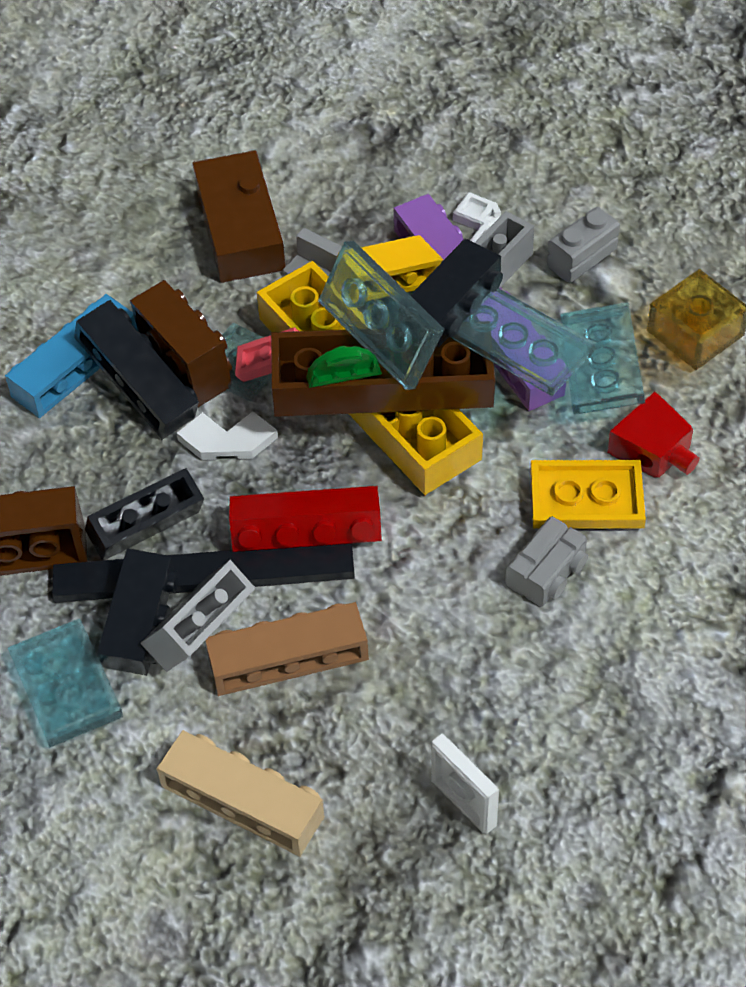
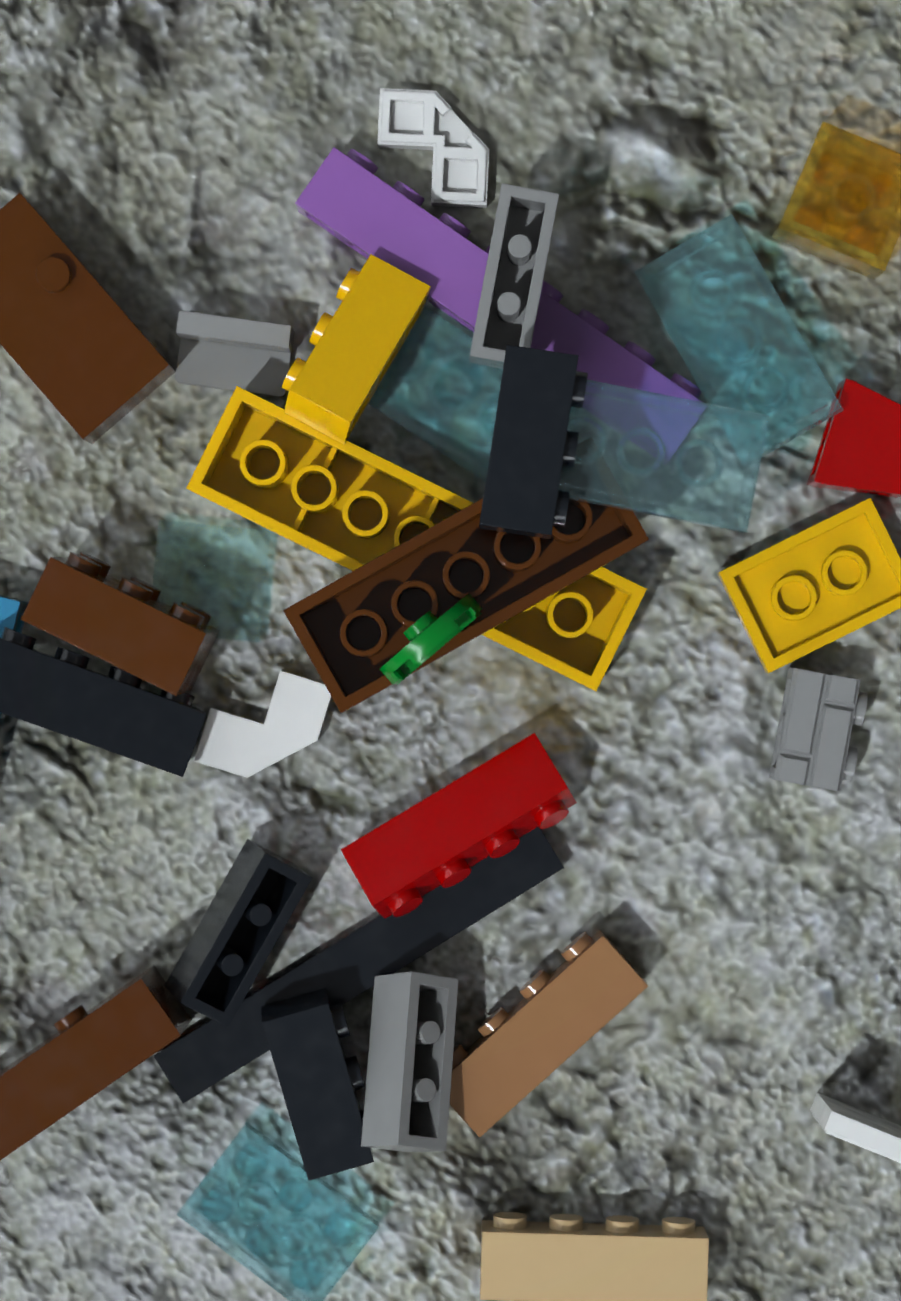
camera: 30 degrees left, 35 degrees up
coral plate [235,327,298,382] -> none
clear light blue tile [318,241,444,390] -> none
light grey brick [547,207,620,283] -> none

